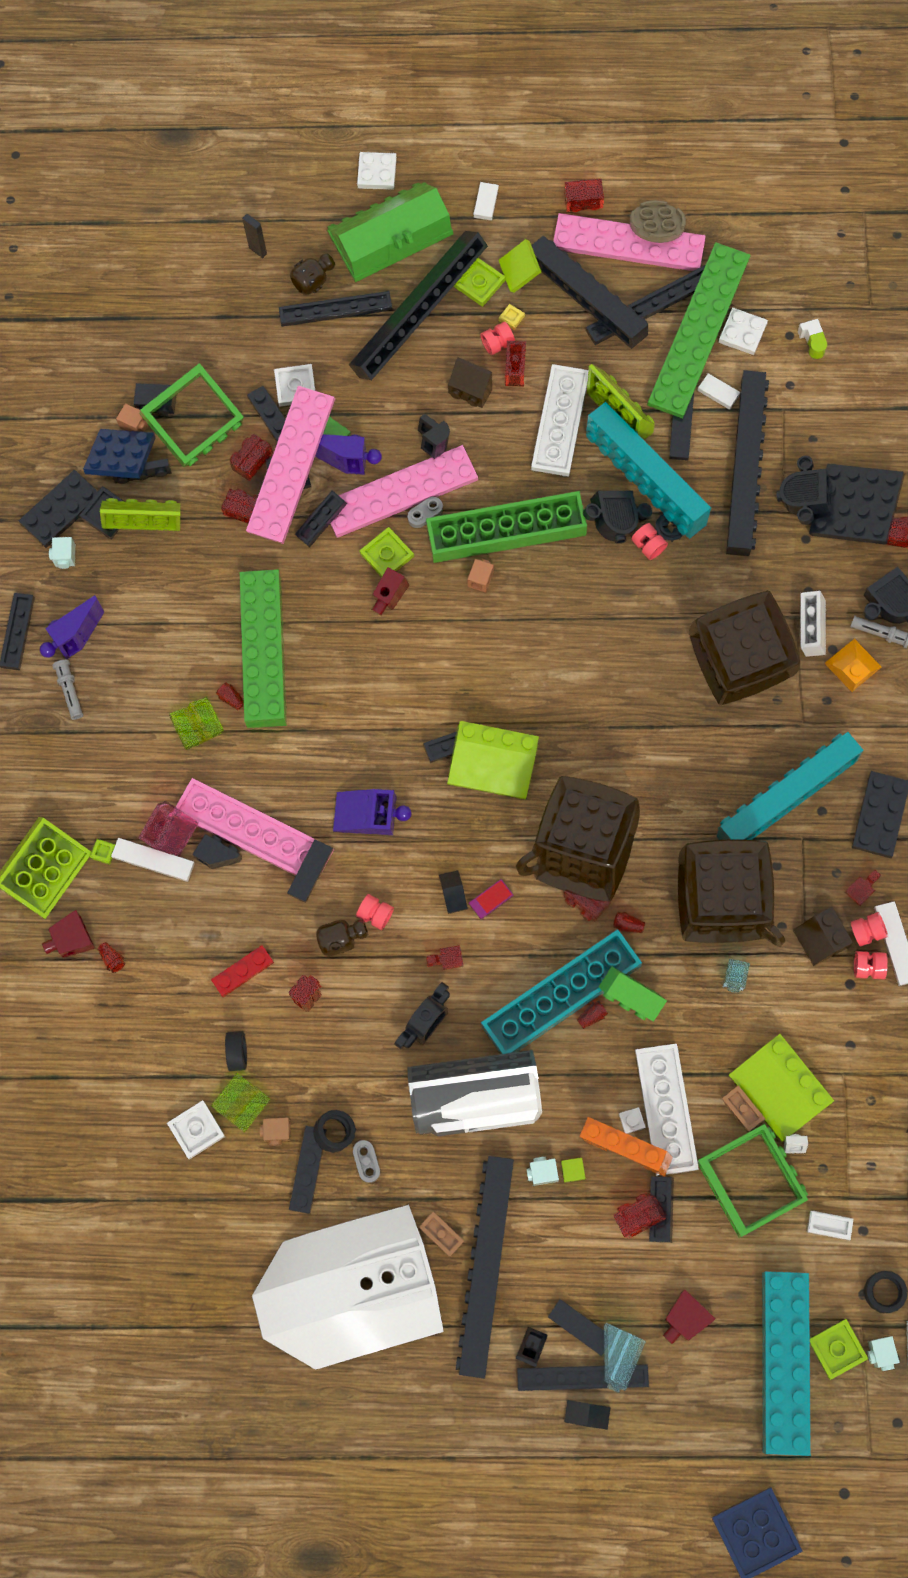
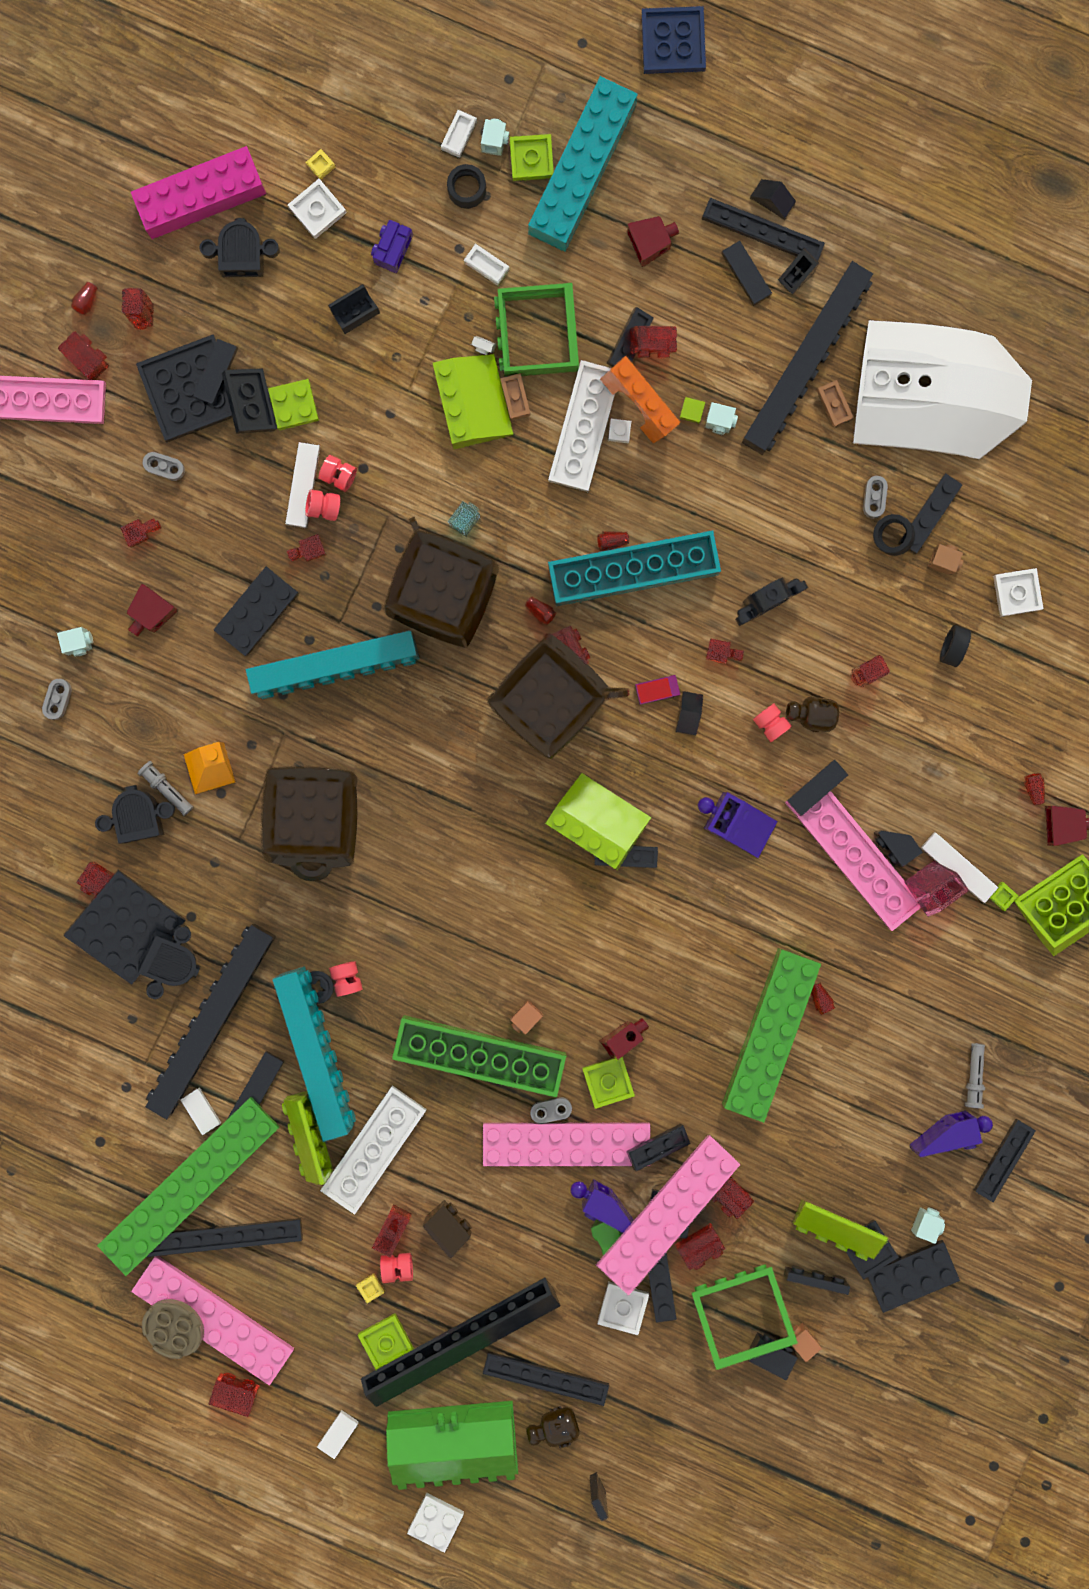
camera: 160 degrees left, 15 degrees up
dark blue plate [83,429,156,478] -> none
clear neon green slope [169,697,224,750] -> none
red plate [211,945,274,997] -> none
clear neon green slope [211,1073,270,1133] -> none
dark grey piece [407,1050,542,1136] -> none
black brick [418,414,450,459] -> none
lime tile [499,239,541,293] -> none
black brick [531,236,648,349] -> none
black piece [583,491,652,544] -> none
bright green brick [599,966,667,1022] -> none
clear light blue slope [603,1322,646,1393] -> none
white plate [719,308,768,355] -> none
dark brown slope [793,907,853,966] -> none
leg [798,319,827,359] -> none
white brick [801,591,826,657] -> none

